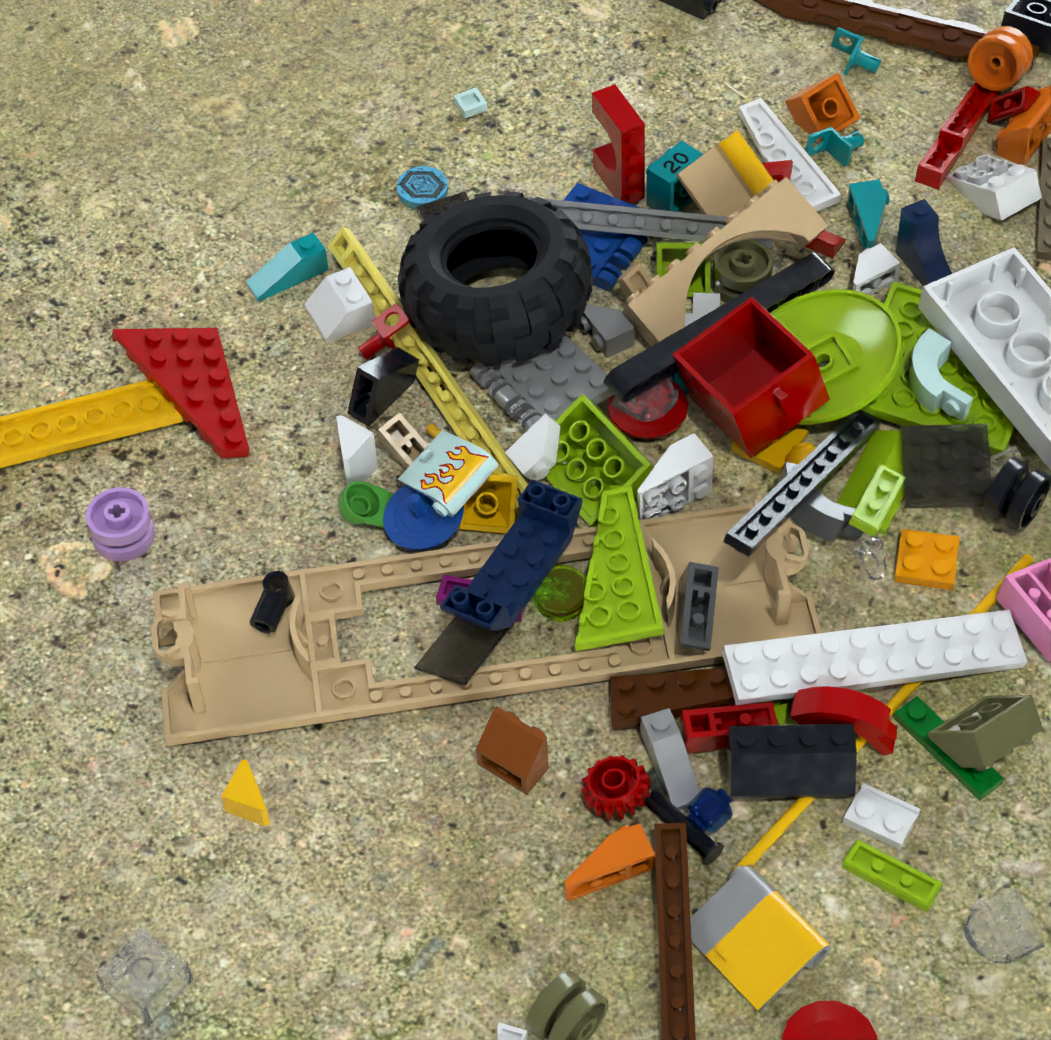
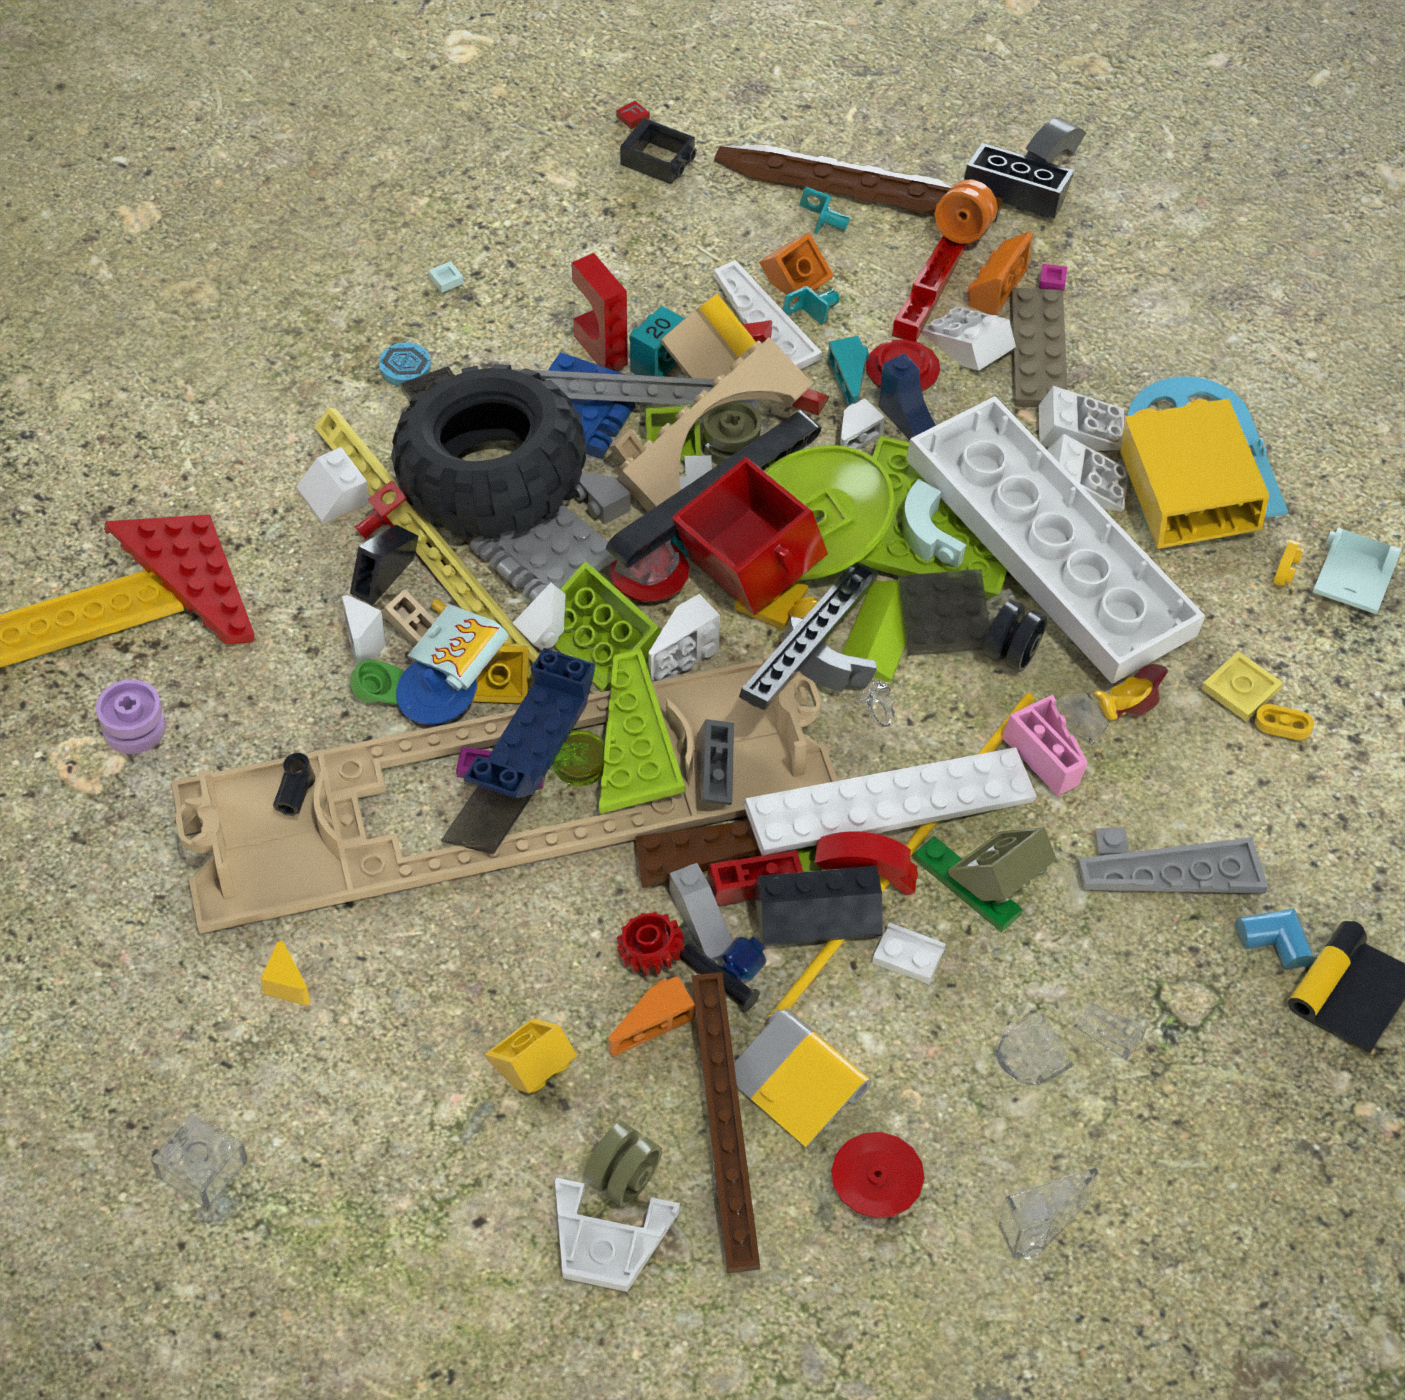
camera: 10 degrees left, 0 degrees up
teal slope [246,232,329,302] -> none
dark orange slope [476,706,549,795] -> none
lime tile [842,839,943,913] -> none
lime tile [848,464,906,537] -> none
light orange plate [894,529,960,590] -> none
red slope [989,86,1040,123] -> none
none -> yellow slope [484,1018,577,1093]
none -> red piece [866,339,940,391]

